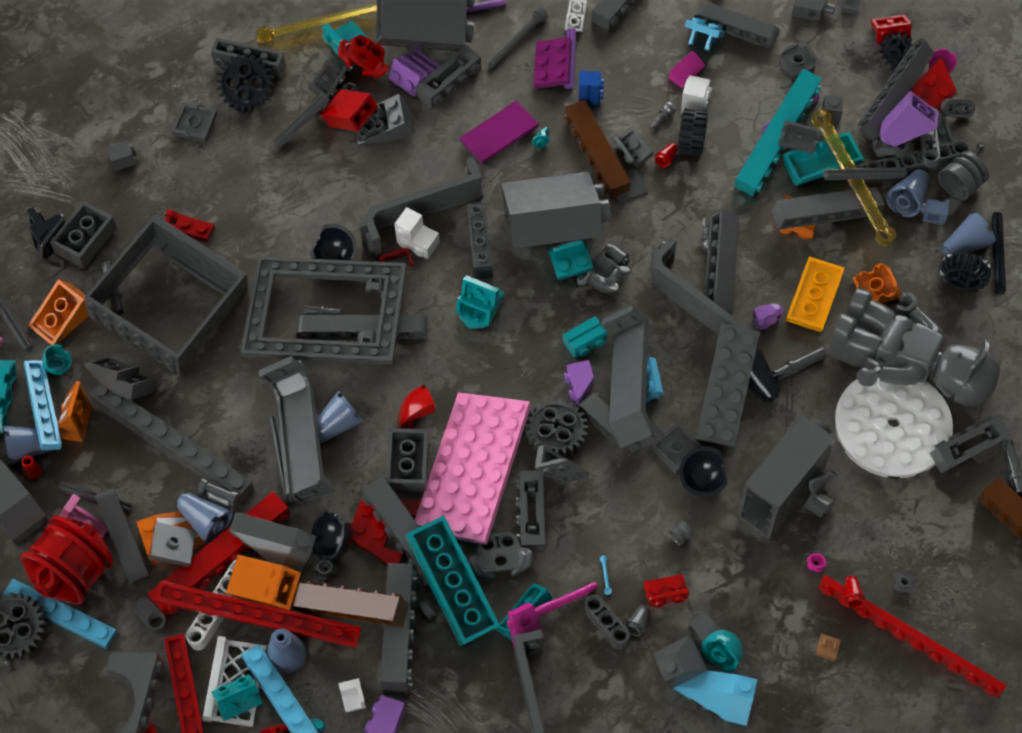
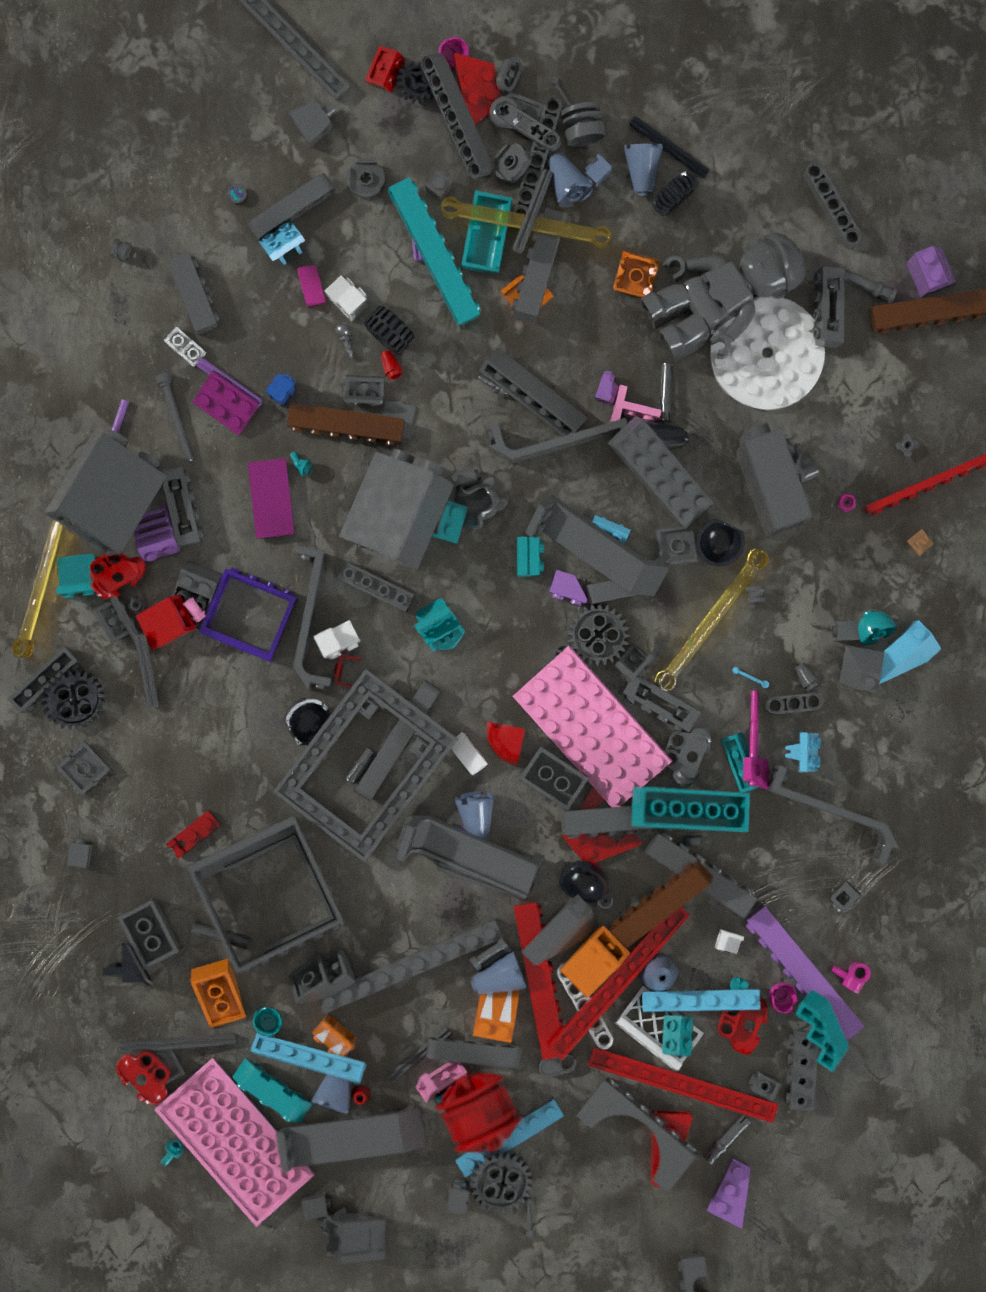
camera: 60 degrees left, 25 degrees up
plate [149,522,195,567] -> none
red bracket [643,574,690,608] -> none
dark grey hinge [778,120,821,154] -> none
light orange plate [786,256,845,333] -> none
red cone [844,575,865,608] -> none
medium lavender slope [880,91,938,147] -> none
none -> bright pink pin [183,597,206,622]
none -> dark purple window [199,567,298,662]
none -> white slope [451,732,488,776]
none -> bright pink bracket [610,385,661,422]
none -> clear yellow piece [655,549,769,691]
none -> medium azure plate [785,733,821,772]

